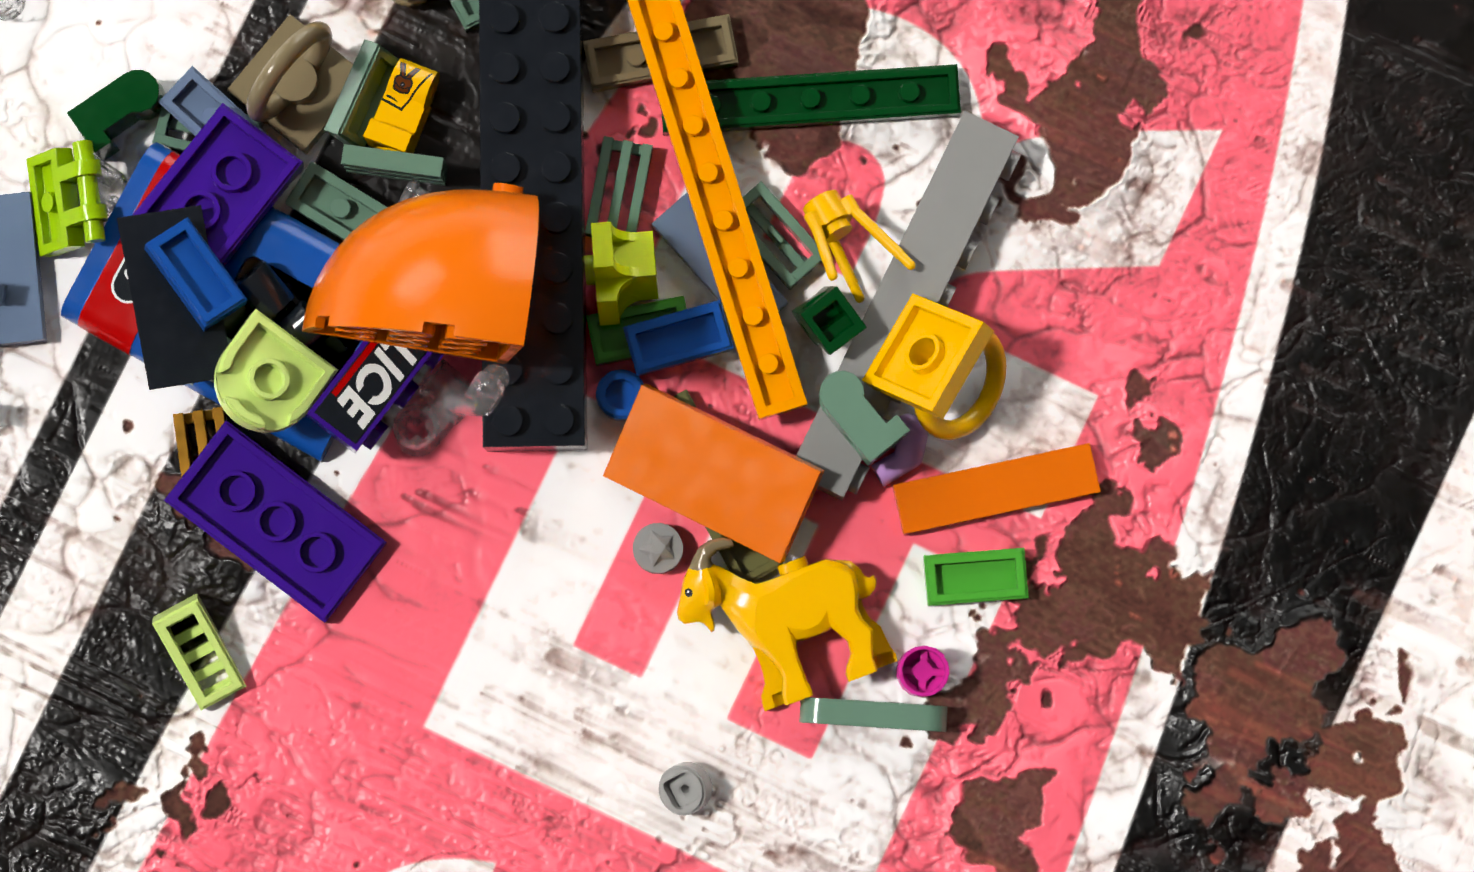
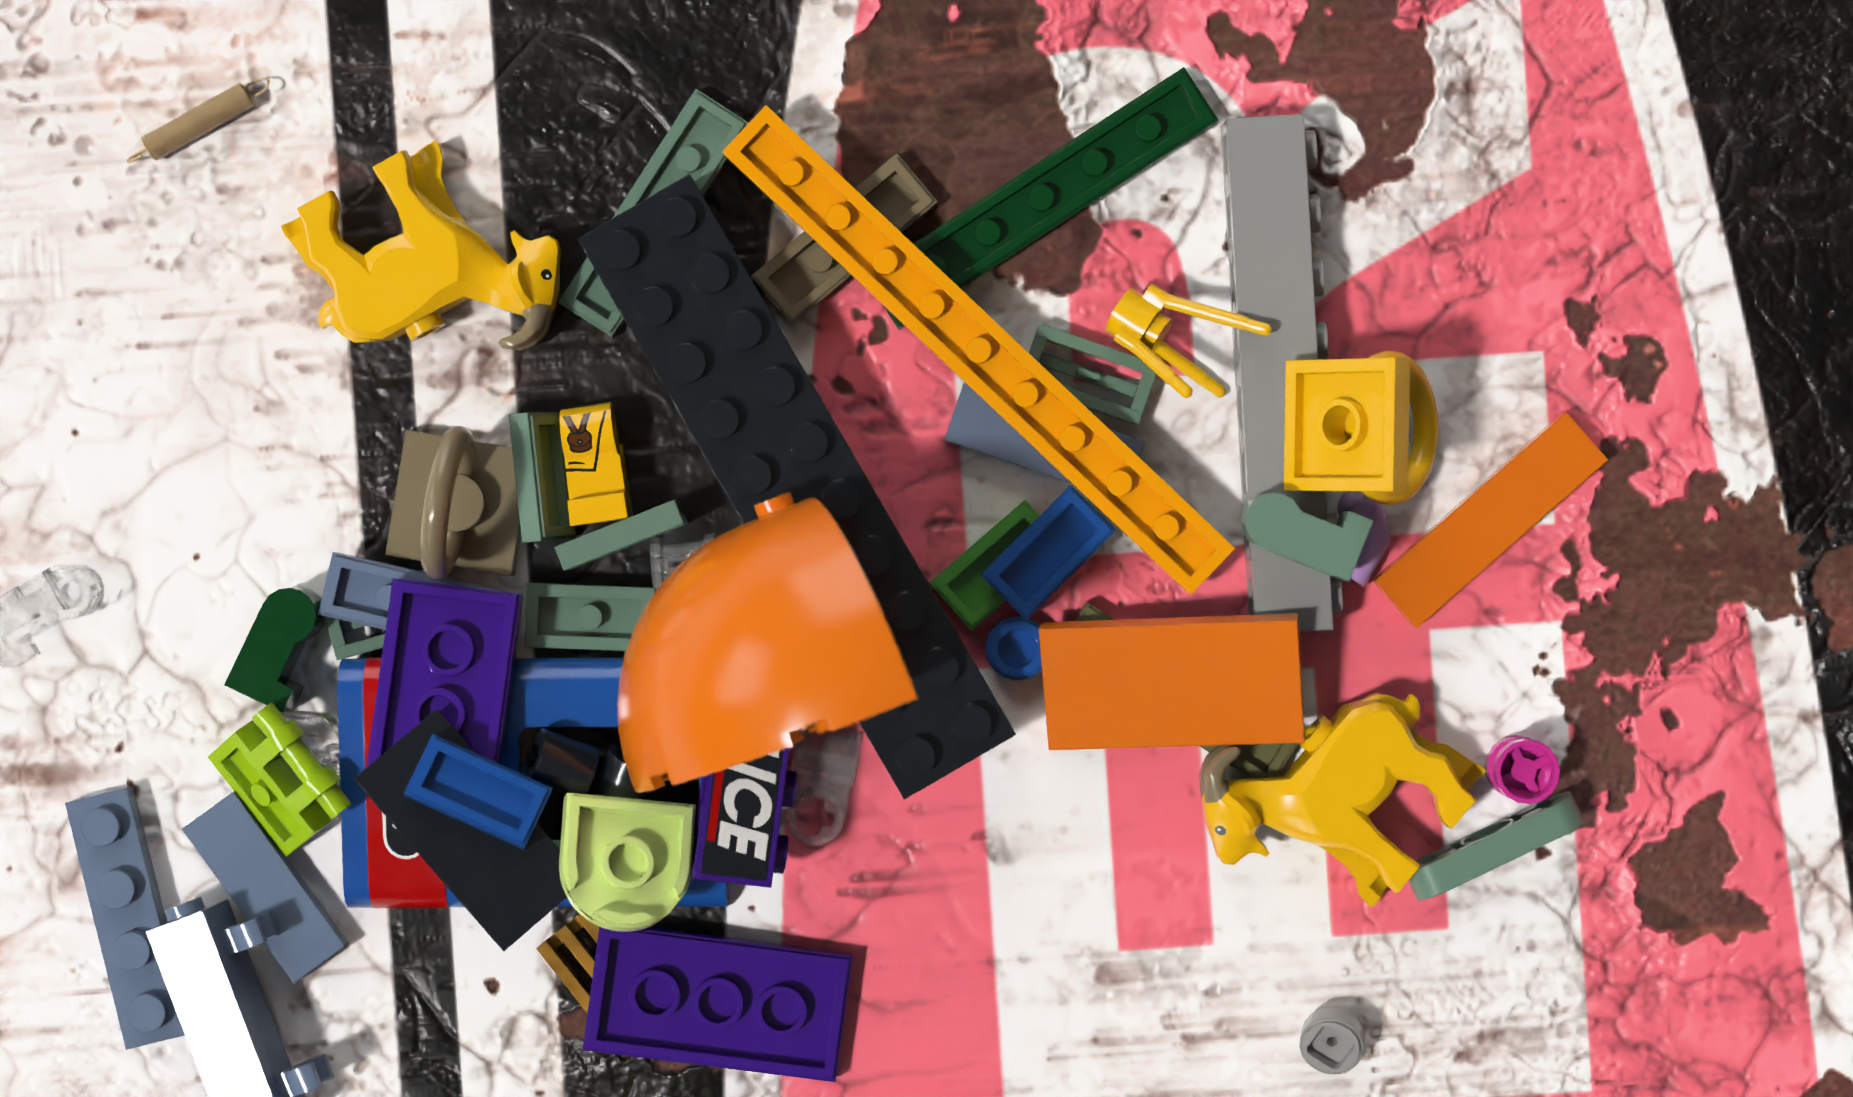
camera: 30 degrees left, 5 degrees up
clear arm [443,364,509,417] -> none
neon yellow brick [584,222,659,326] -> none
sand green tile [585,136,653,237] -> none
light grey tile [633,523,683,574] -> none
dark green leg [792,286,867,355] -> none
bright green tile [923,548,1029,606] -> none

